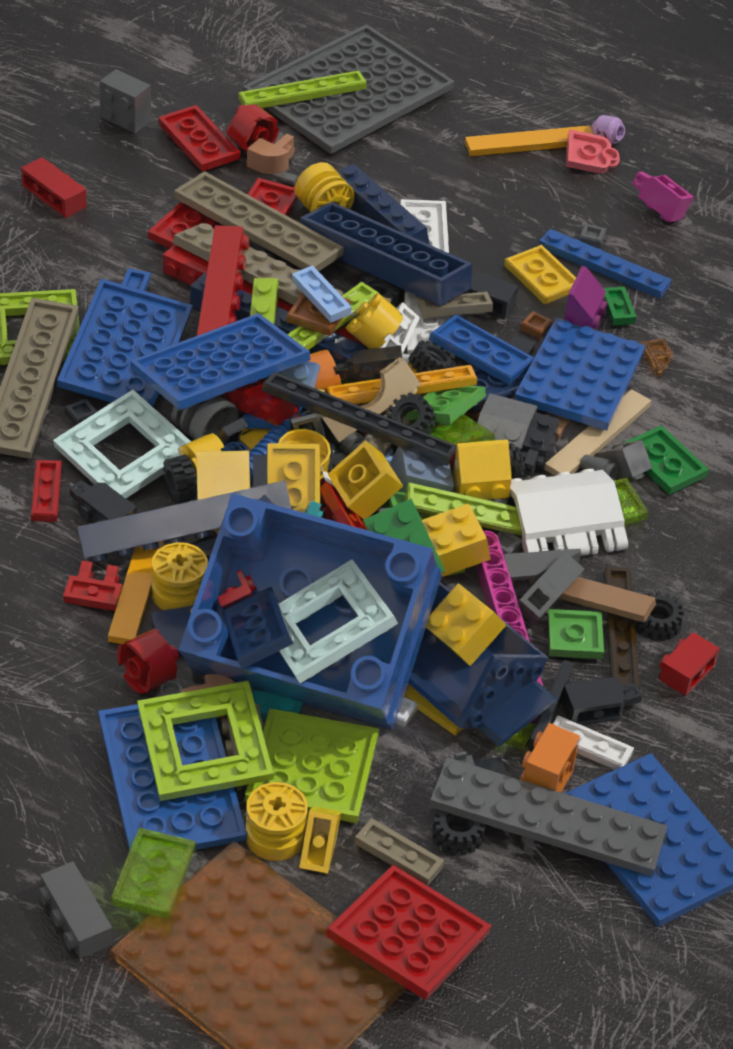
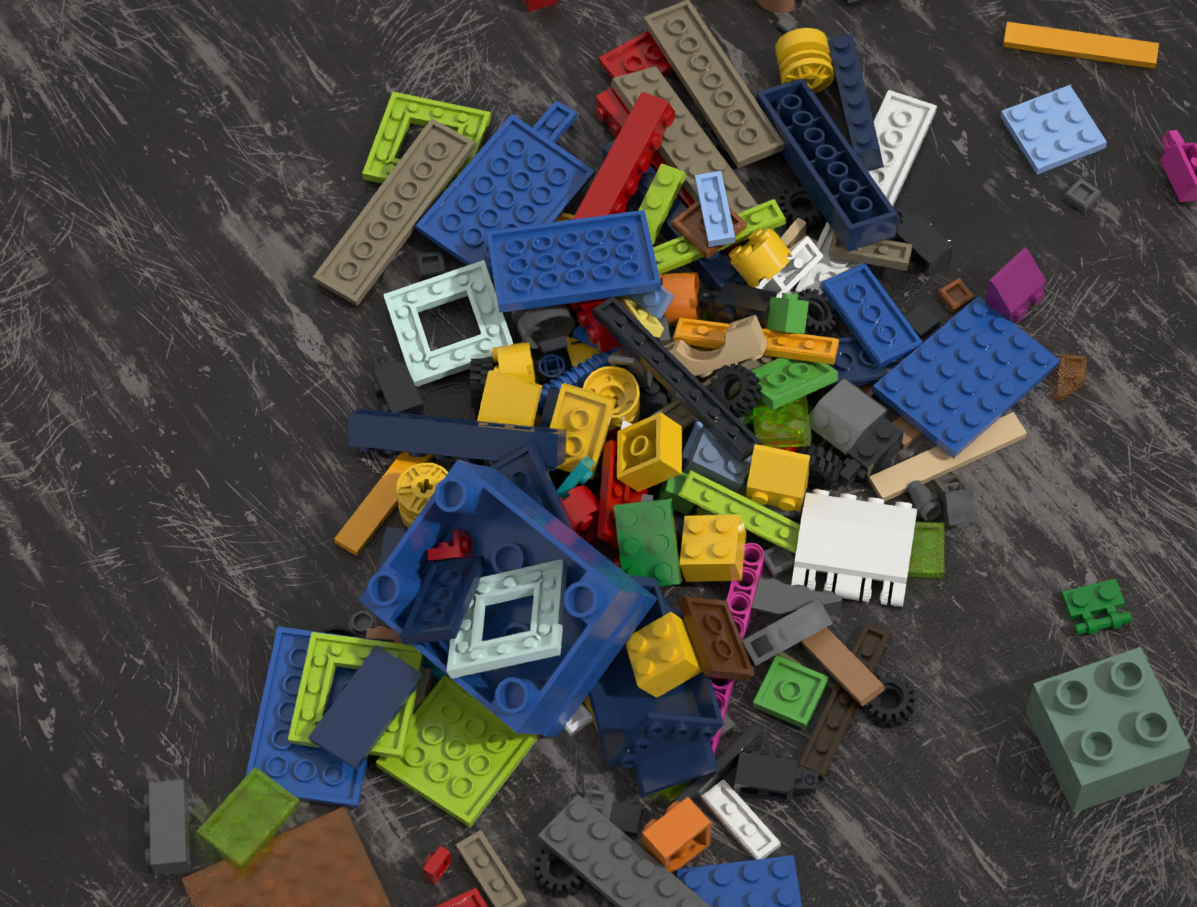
camera: 30 degrees right, 15 degrees up
red tile [31,460,62,522] -> none
red plate [63,561,122,611] -> none
red brick [117,628,179,694] -> none
yellow wheel [246,782,308,861] -> none
red plate [247,178,298,216] -> none
yellow slope [299,806,342,873] -> none
yellow tile [504,245,576,305] -> none
blue plate [539,229,672,298] -> none
coral plate [566,129,620,174] -> none
lavender head [591,115,625,145] -> none
green plate [604,286,637,326] -> none
green plate [624,425,709,495] -> none
red brick [659,632,720,696] -> none
none -> dark blue tile [308,645,424,771]
none -> red plate [423,846,452,886]
none -> reddish brown plate [678,596,755,680]
none -> bright green brick [767,293,809,334]
none -> light blue plate [1001,85,1107,175]

